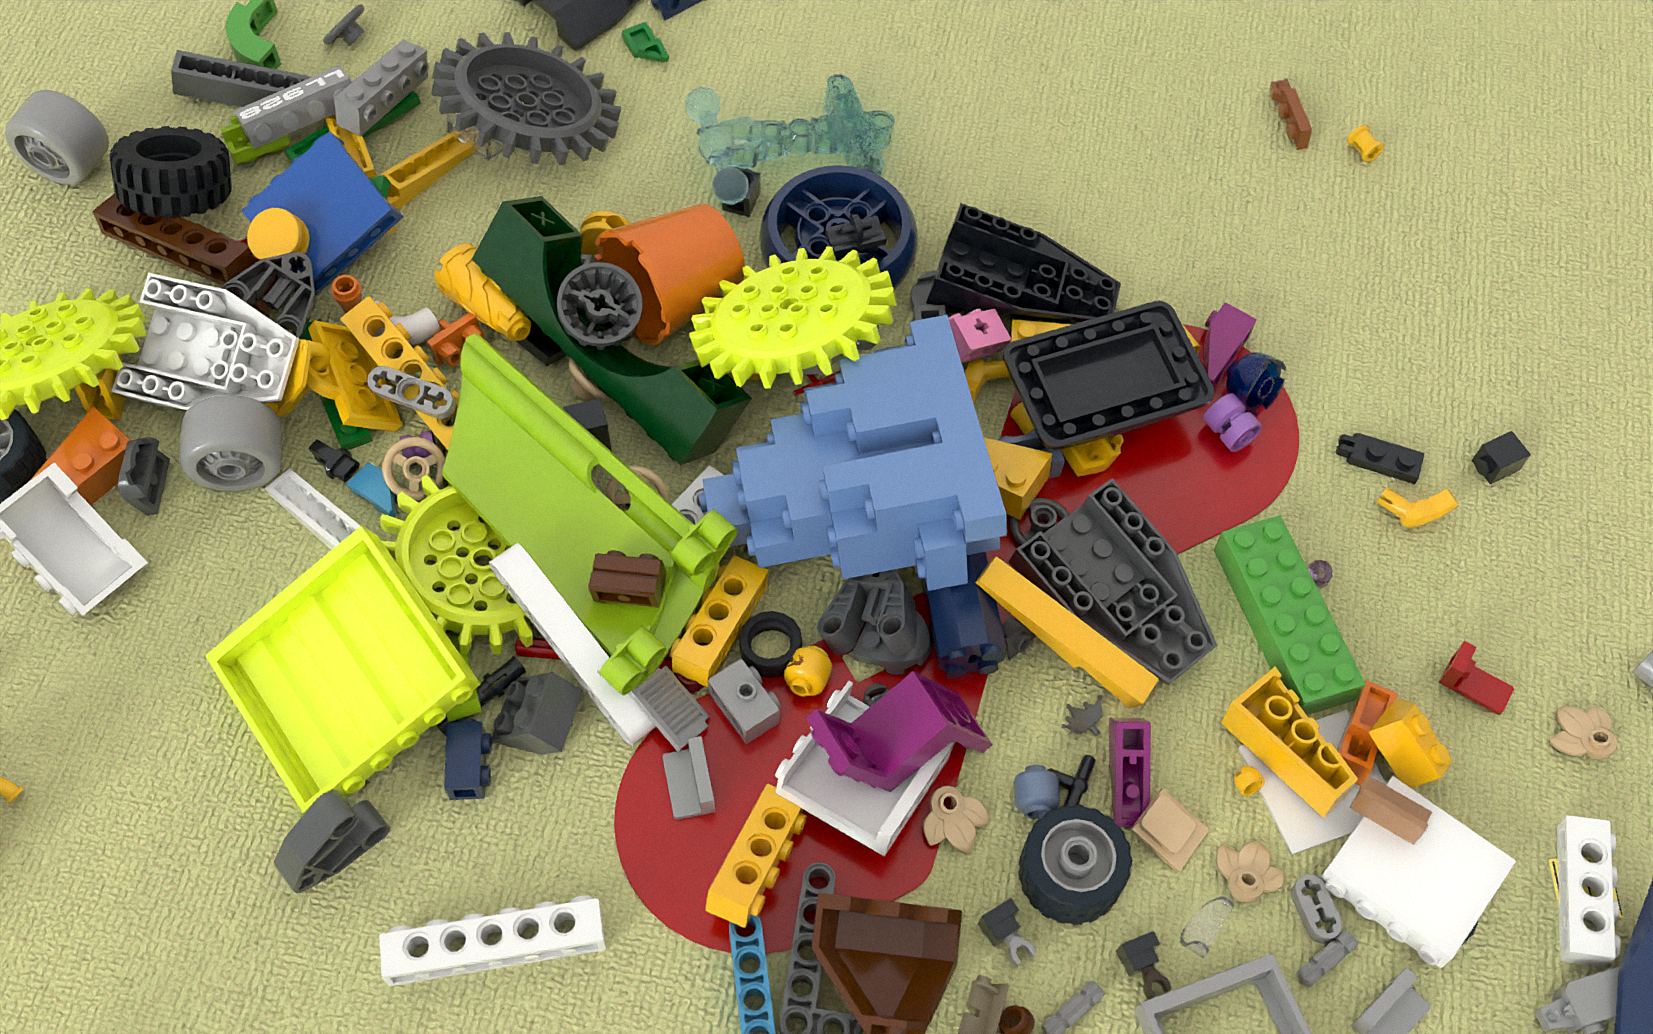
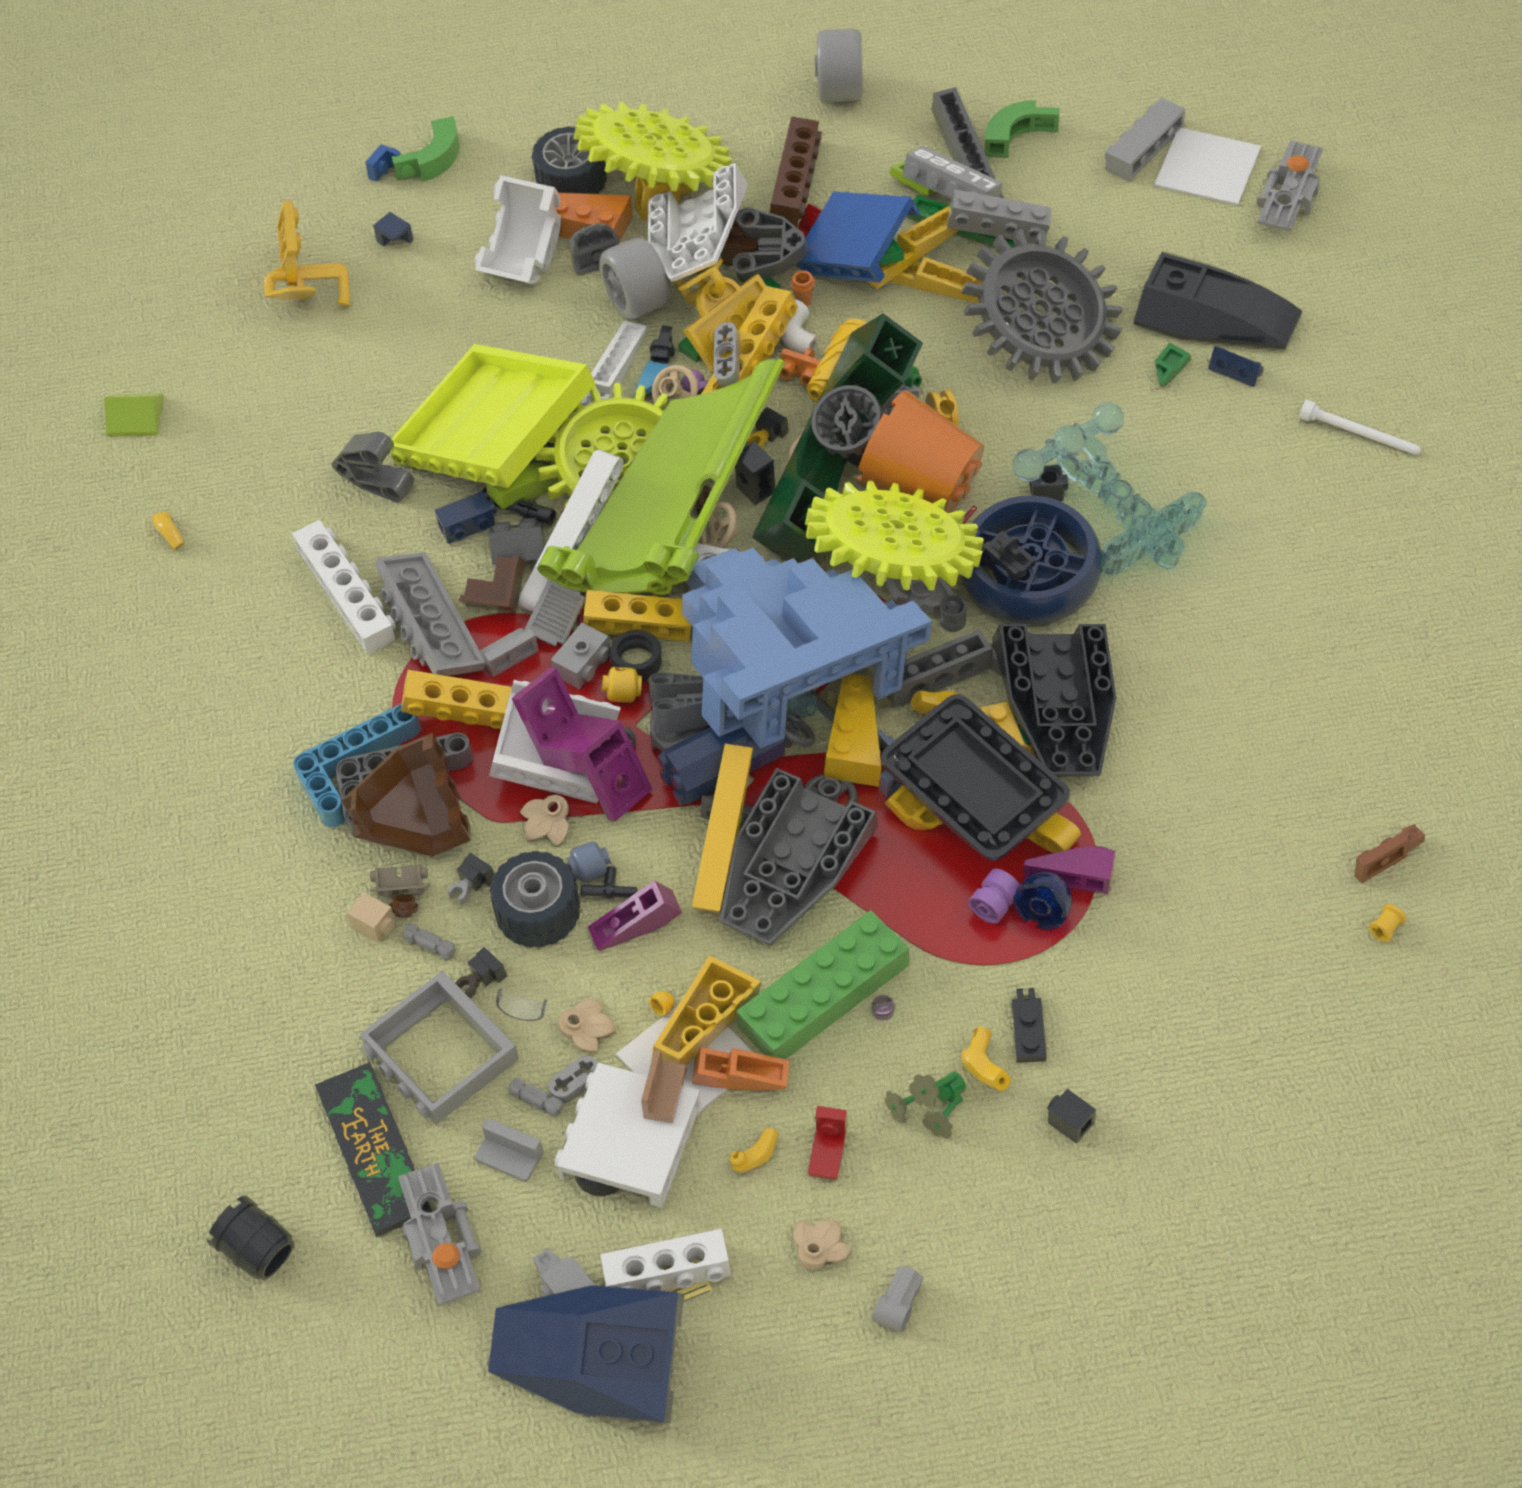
camera: 75 degrees right, 5 degrees down
black tyre [109,126,232,218] -> none
yellow head [247,208,310,260] -> none
dark grey piece [323,4,365,46] -> none
reddish brown brick [588,550,666,608] -> none
bright pink brick [948,308,1012,363] -> none
dark grey piece [1061,695,1102,736] -> none
tan piece [1130,788,1210,872] -> none
yellow slope [1369,699,1452,788] -> none
none -> light grey plate [375,552,486,676]
none -> reddish brown panel [458,555,525,613]
none -> yellow arm [729,1128,779,1173]
none -> olive plant [885,1072,966,1139]

